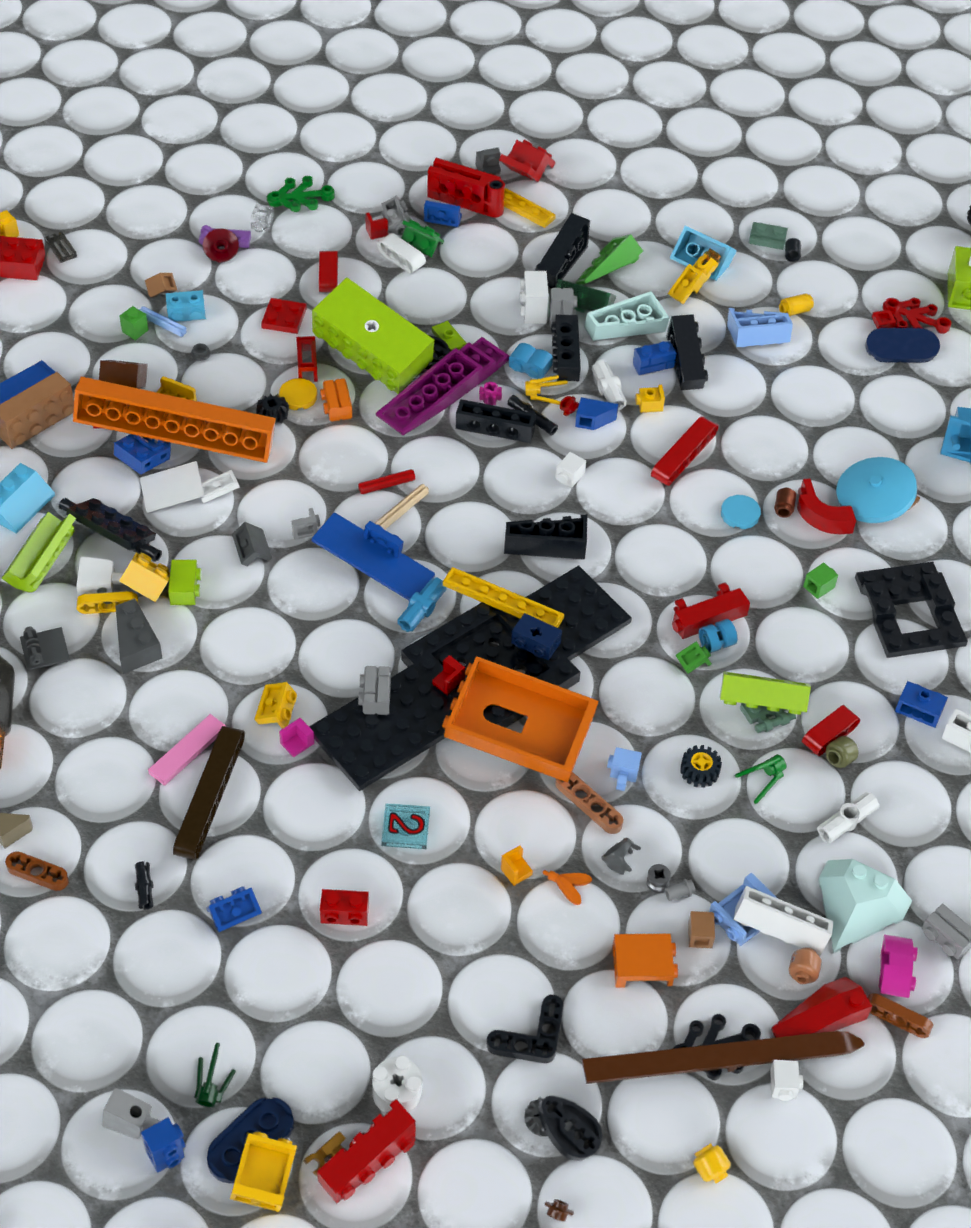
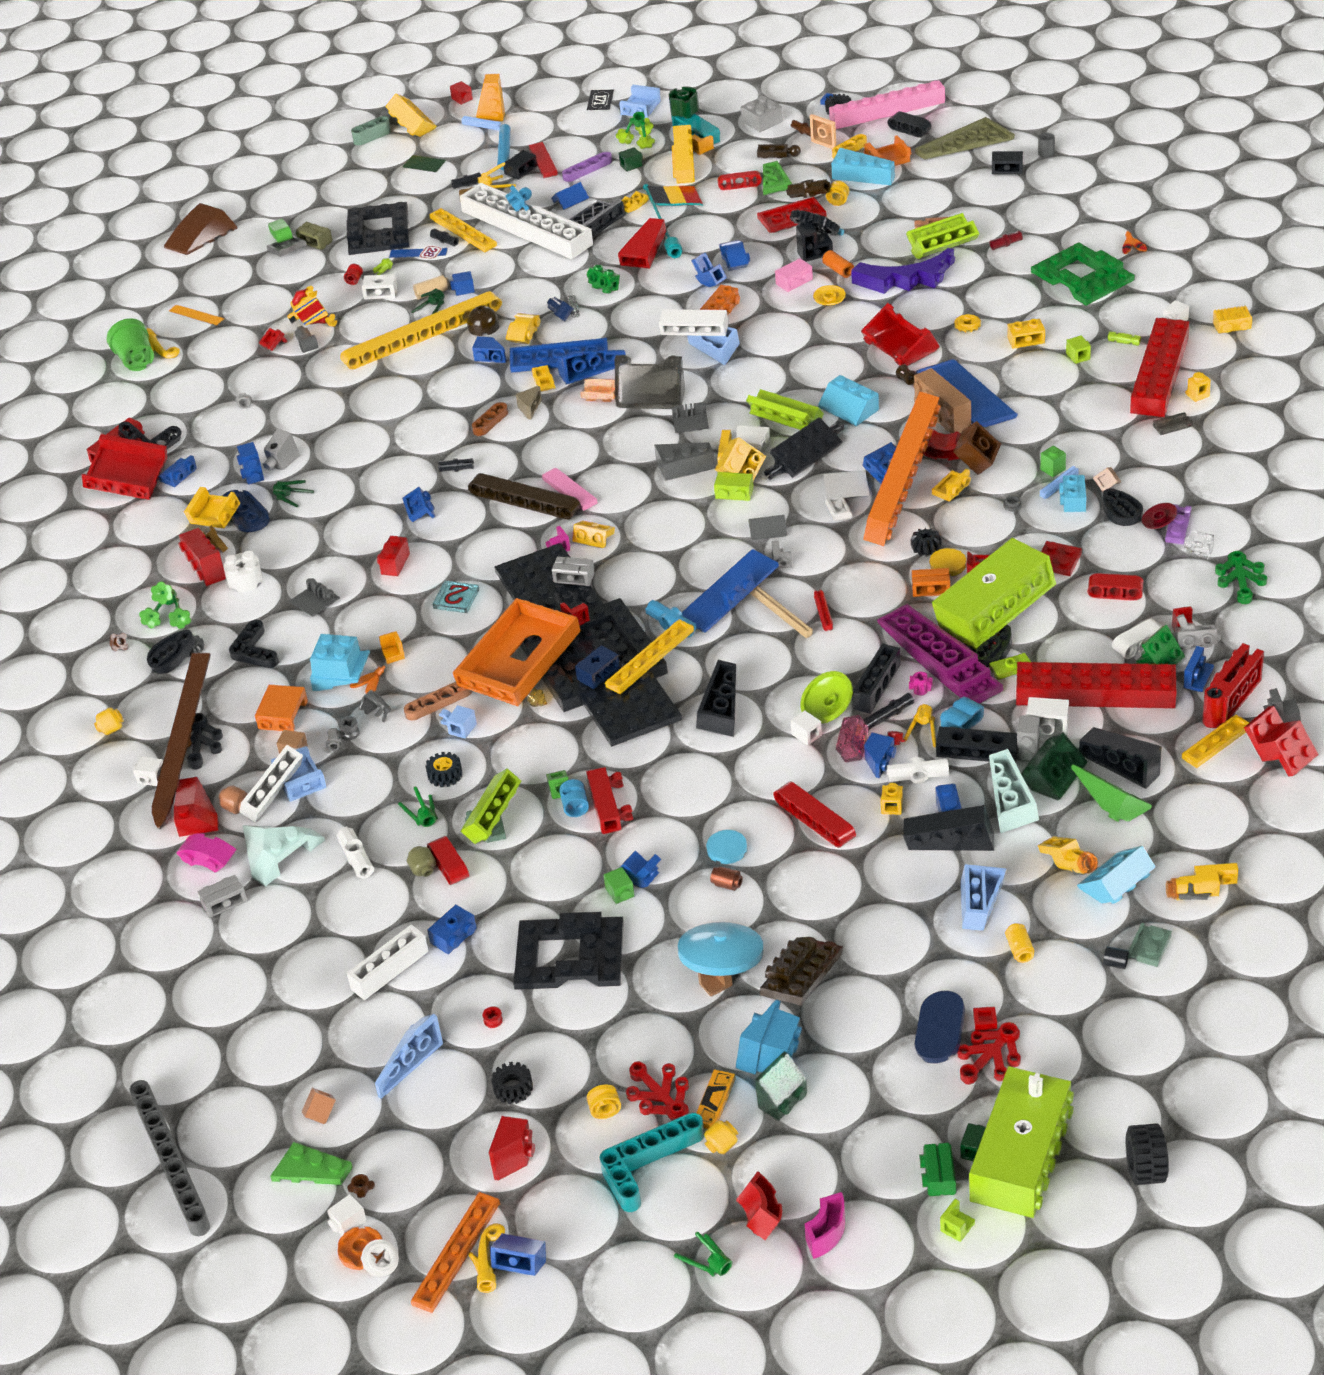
camera: 110 degrees right, 10 degrees down
red arch [797,479,856,534] -> none
dark orange beam [867,993,933,1038] -> none
none -> bright green plant [139,581,191,629]
none -> dark grey hinge [289,578,340,617]
none -> medium azure piece [310,634,370,691]
none -> blue brick [619,850,661,888]
none -> dark brown plate [759,937,843,1005]
none -> lime dish [800,671,853,724]
none -> clear pink brick [835,715,869,763]
none -> red brick [1016,662,1177,709]
none -> black piece [1102,488,1143,526]
none -> yellow plate [1166,863,1238,900]

